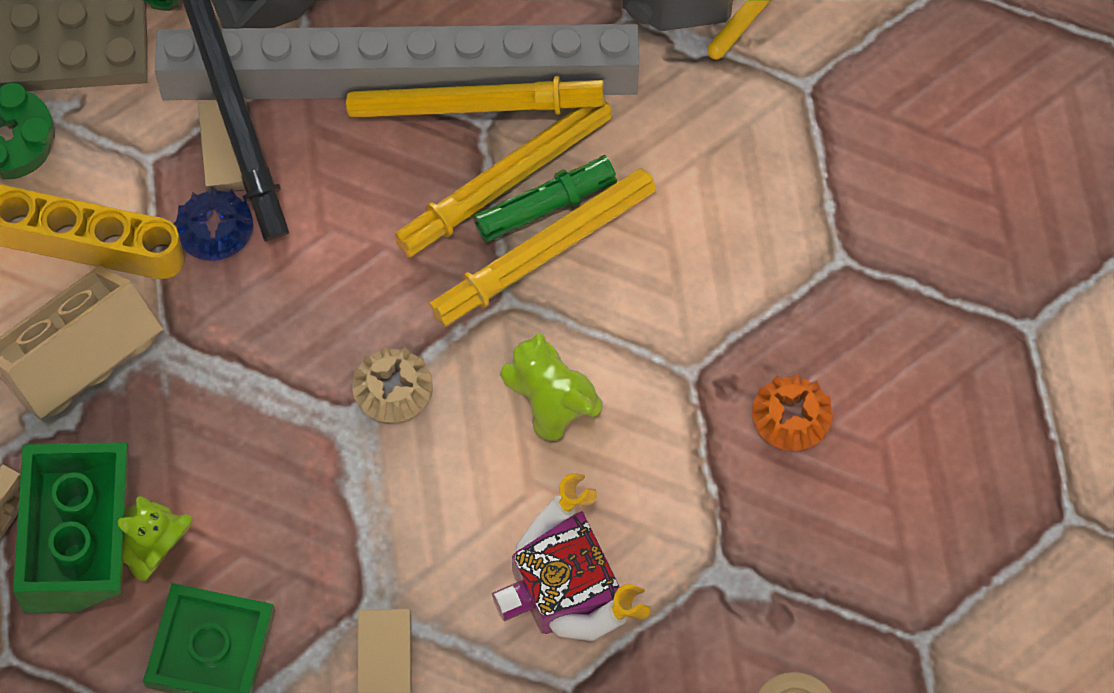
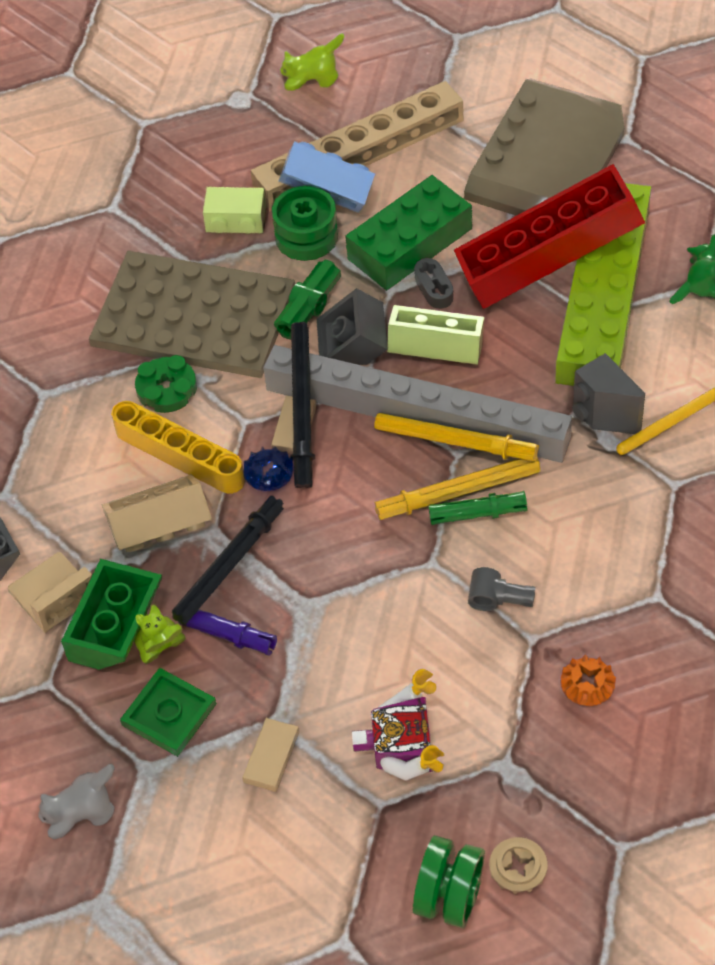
camera: 25 degrees right, 10 degrees down
tan gear [352,345,433,423] -> none
yellow axle [429,168,656,328] -> none
lime animal [500,334,603,441] -> none
none -> black axle [172,495,284,624]
none -> dark purple pin [178,610,277,656]
none -> dark grey pin [468,567,536,611]

